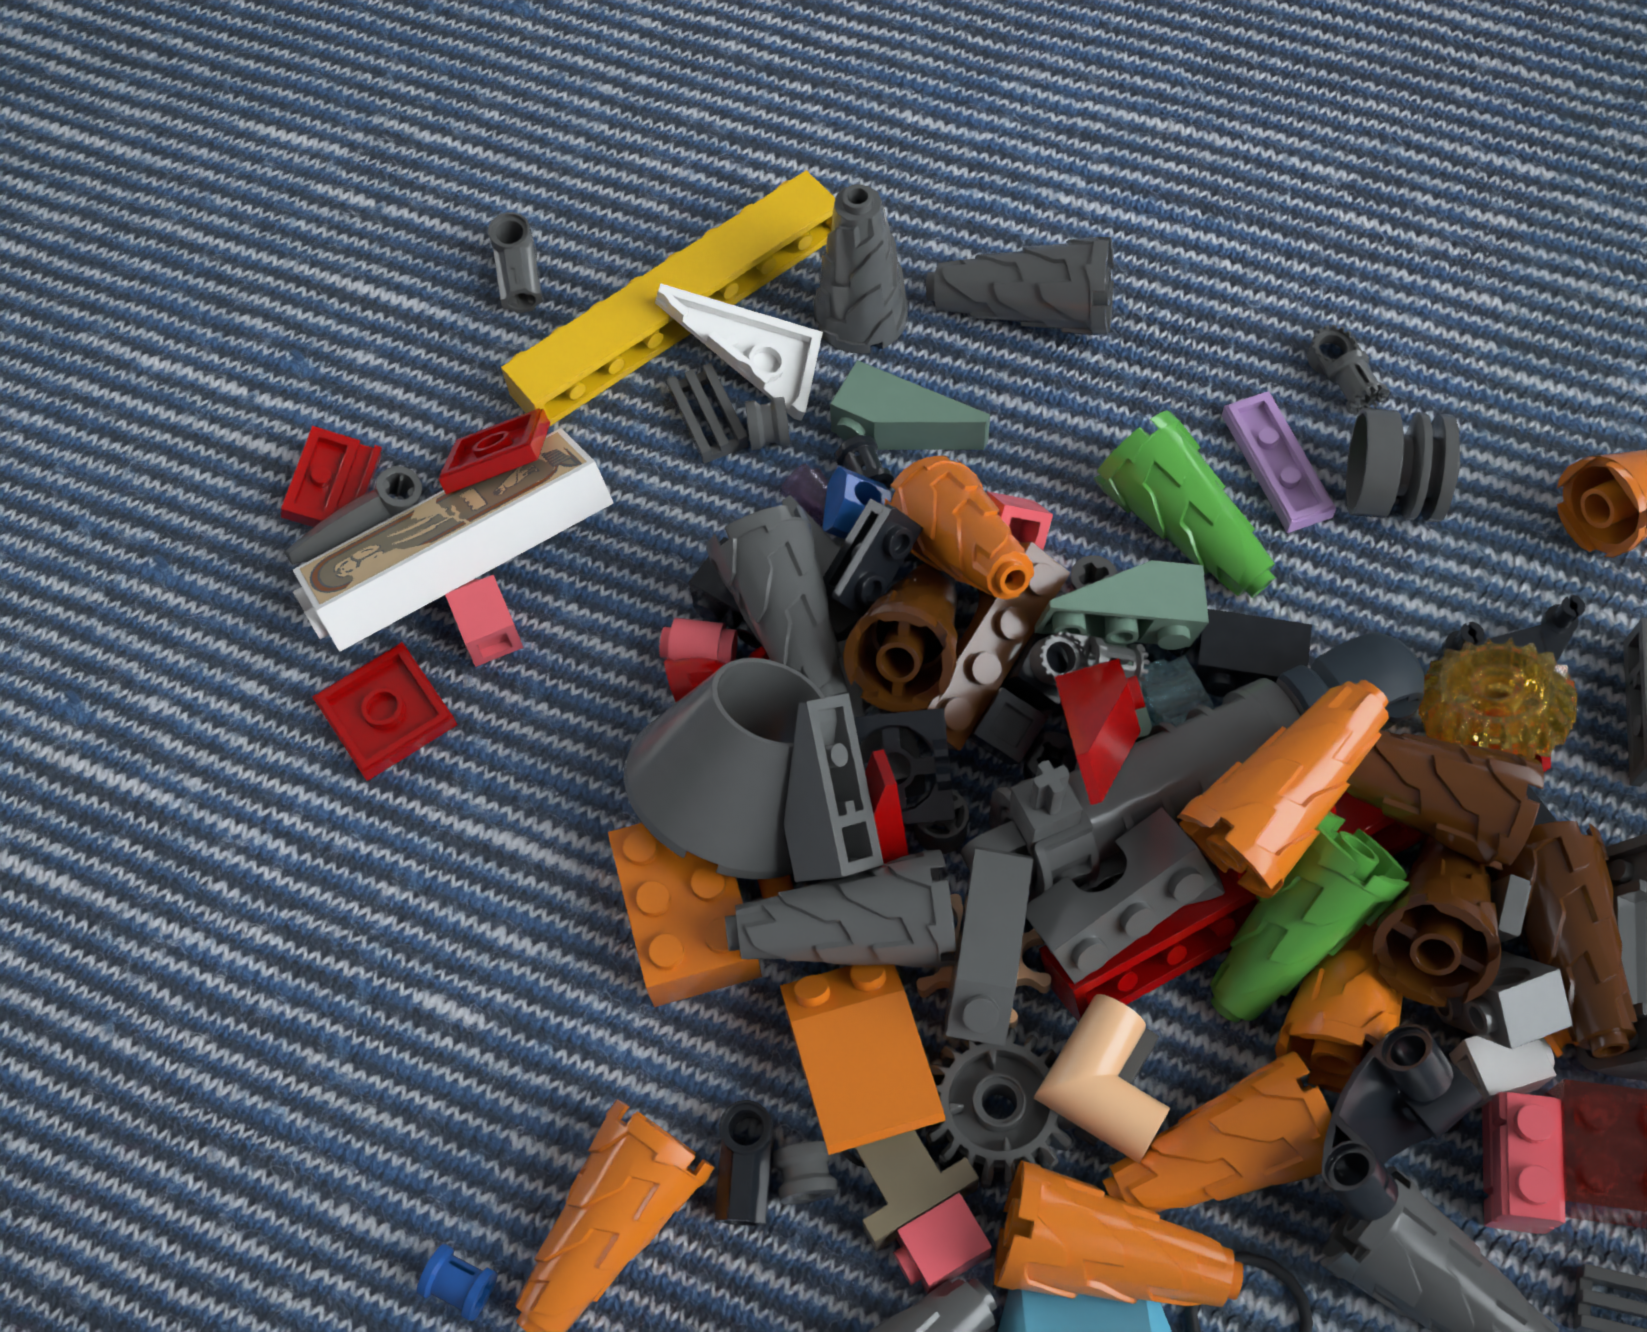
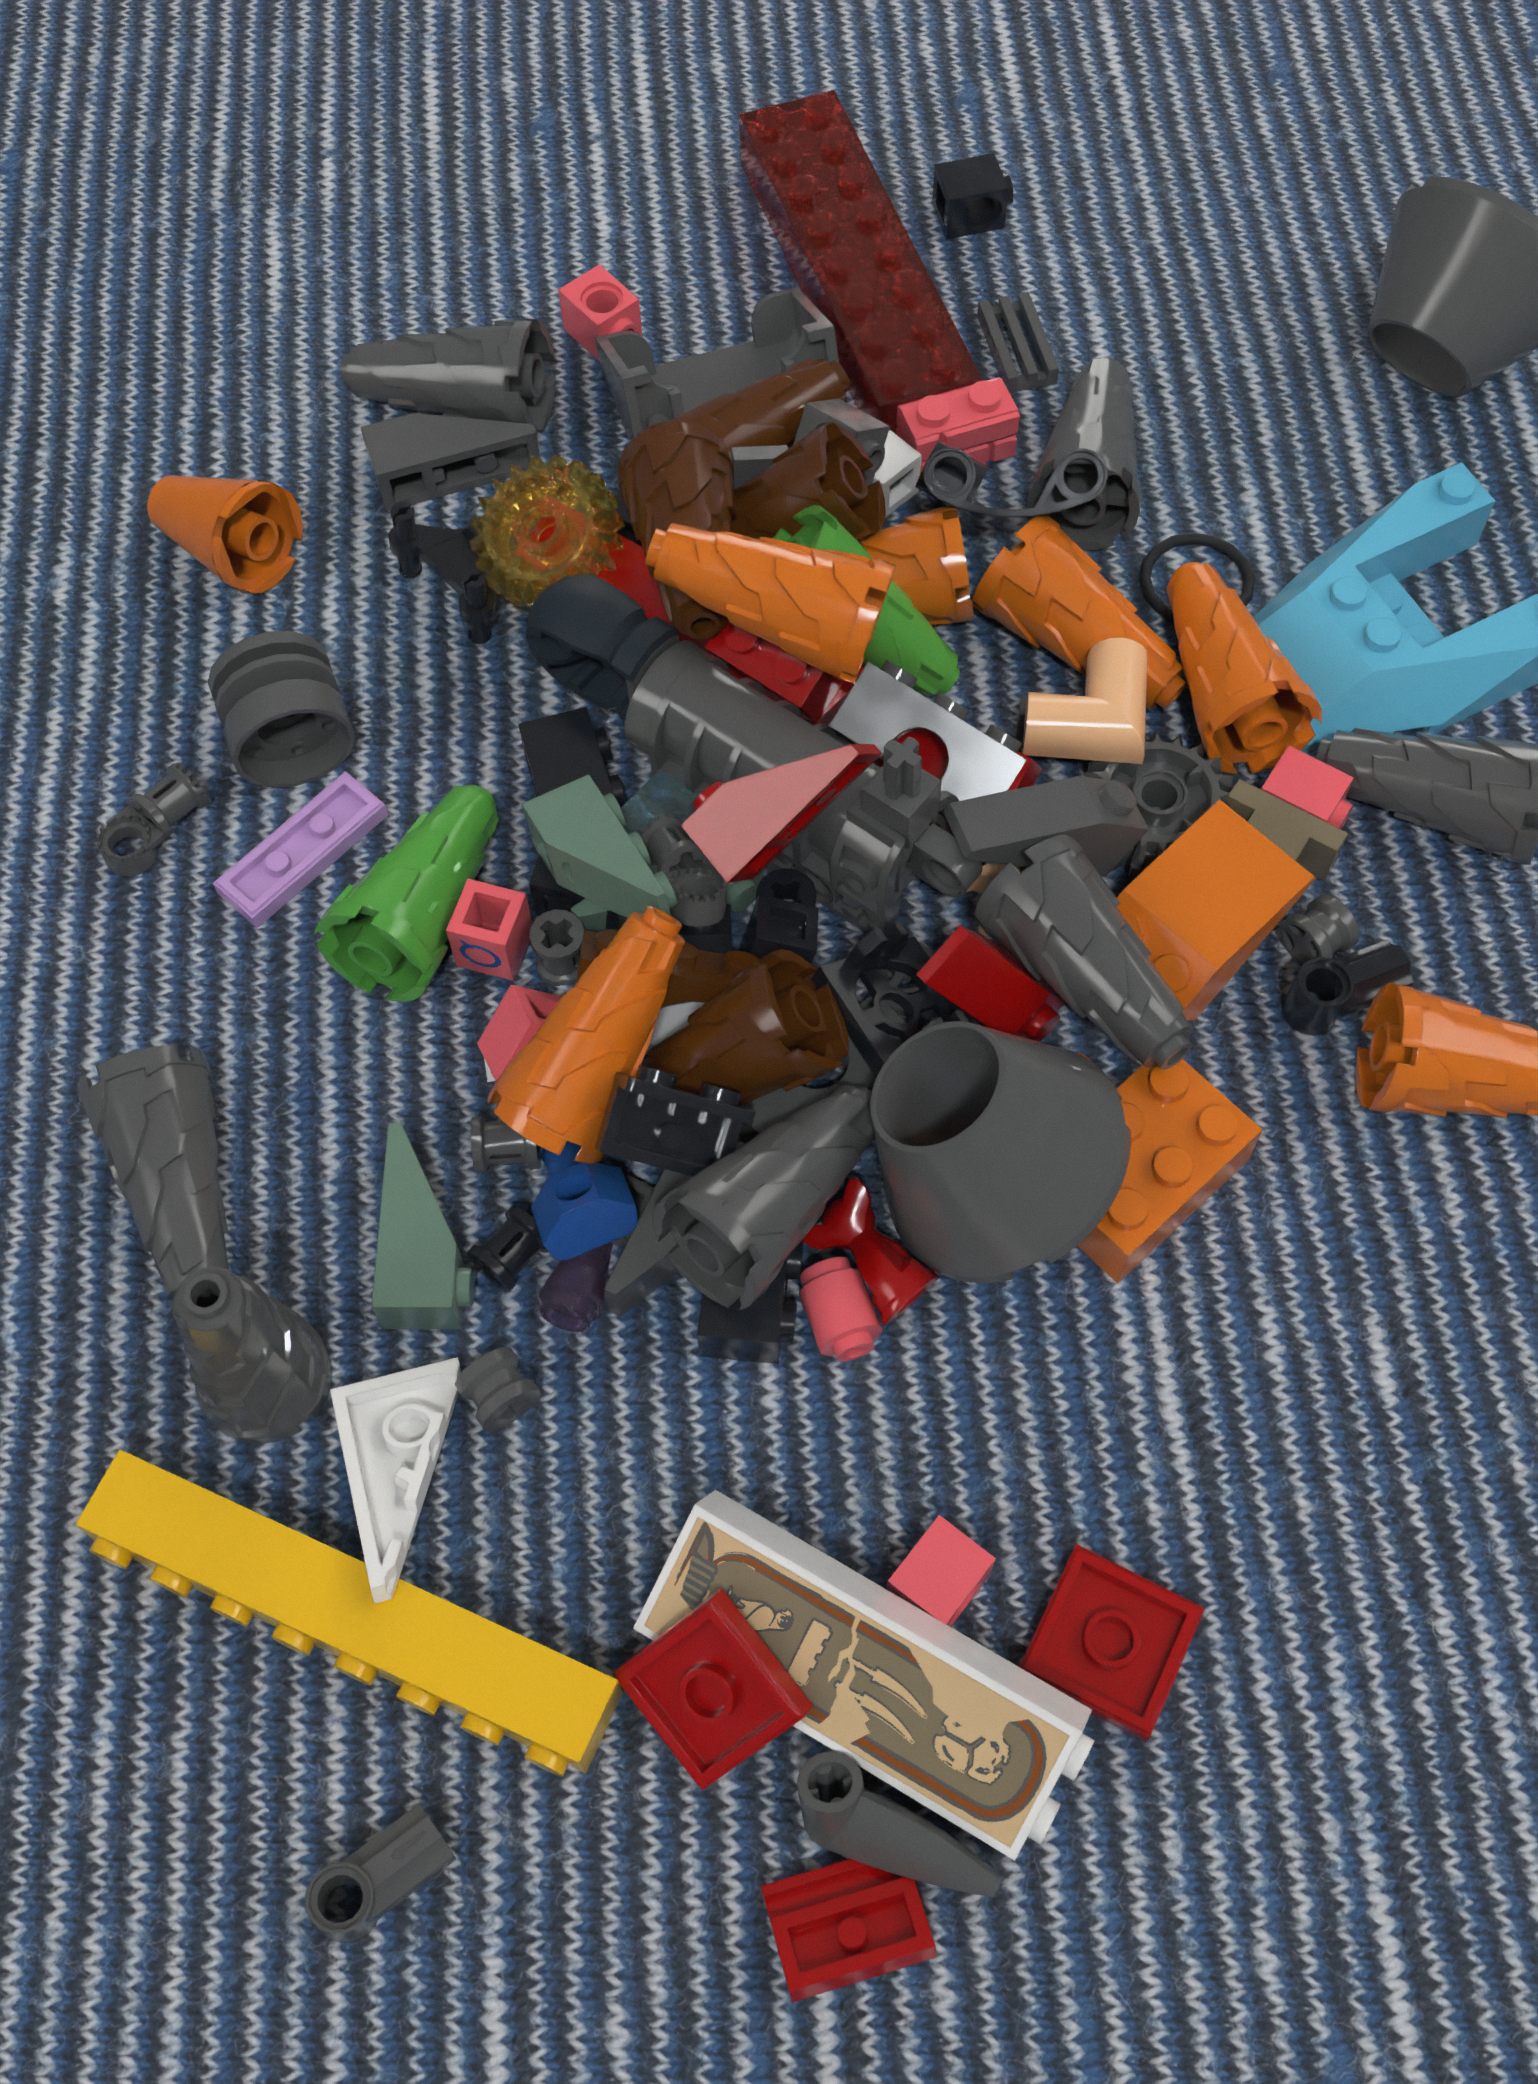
camera: 120 degrees left, 0 degrees up
dark grey tile [667,363,749,464] -> none
dark grey slope [784,693,884,882] -> none
none -> coral brick [446,879,533,981]

